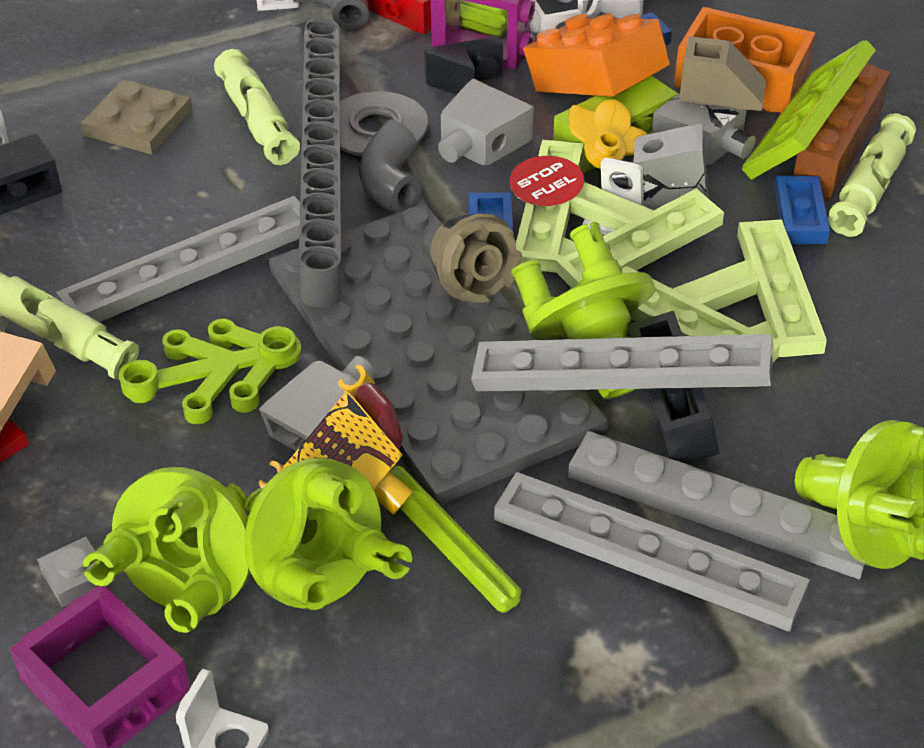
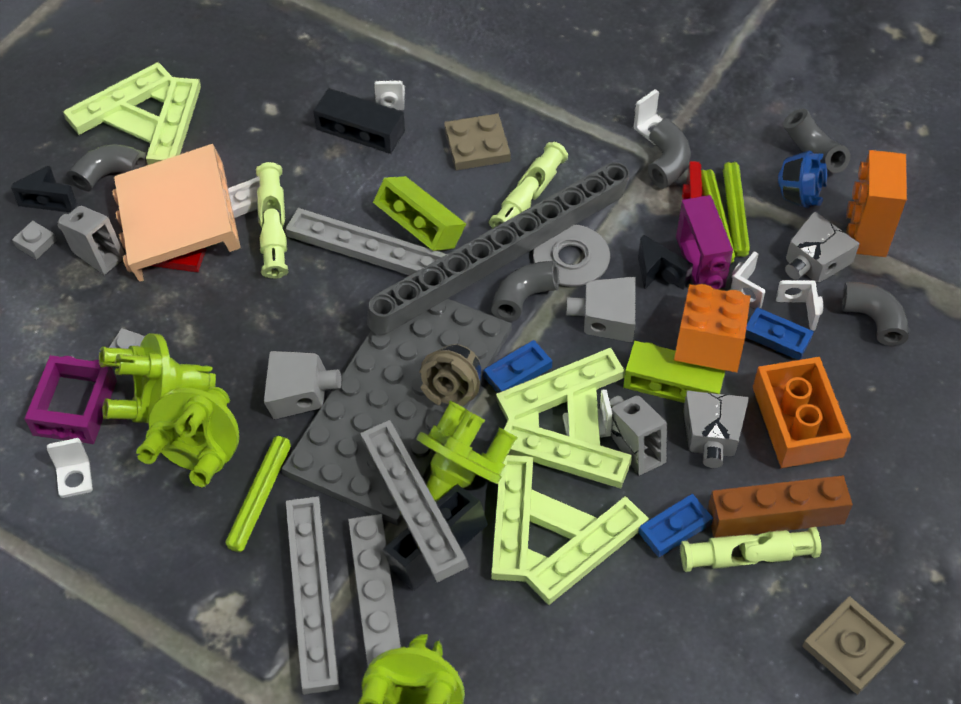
camera: 55 degrees right, 10 degrees up
lime plant [119,319,302,424] -> none
torso [259,364,413,515] -> none
red sticker [510,156,584,206] -> none
yellow plate [568,99,647,169] -> none
dark tan slope [679,36,766,111] -> none
lime tile [742,40,876,180] -> none
none -> lime brick [373,176,466,251]

